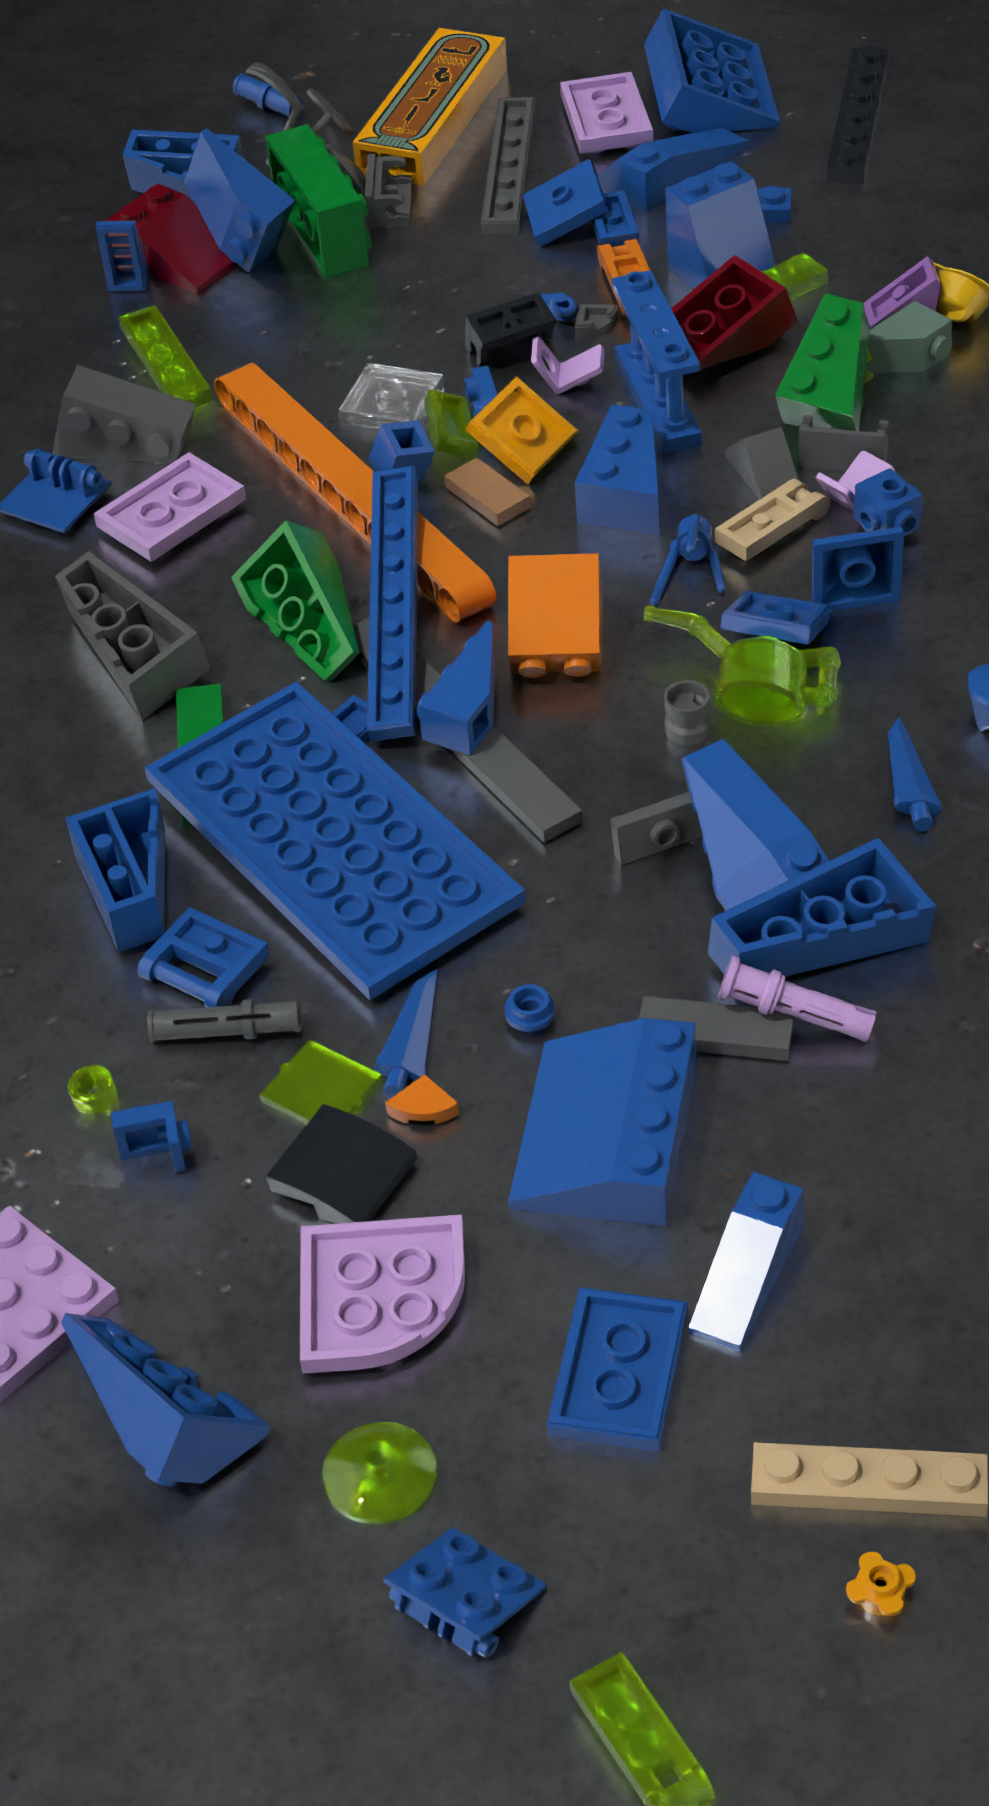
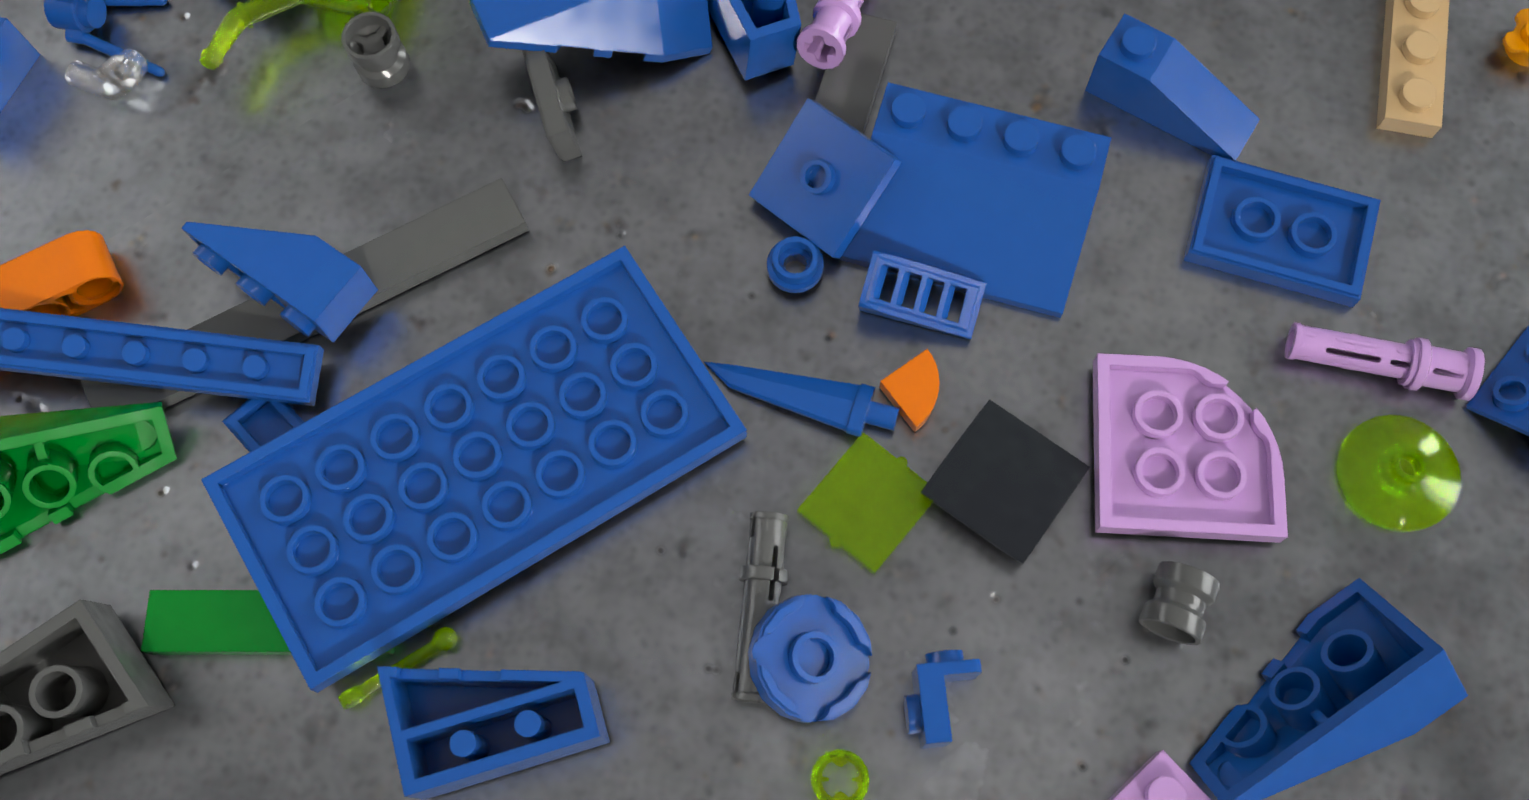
camera: 85 degrees left, 25 degrees up
blue plate [138,907,270,1007] -> none
orange slope [508,553,603,678] -> none
none -> clear arm [65,49,148,100]
none -> clear neon green hinge [338,627,457,710]
none -> blue tile [748,594,872,723]
none -> blue plate [749,98,902,259]
none -> blue slope [858,250,987,340]
none -> dark grey wheel [1138,561,1221,645]
none -> lavender pin [1285,322,1485,401]

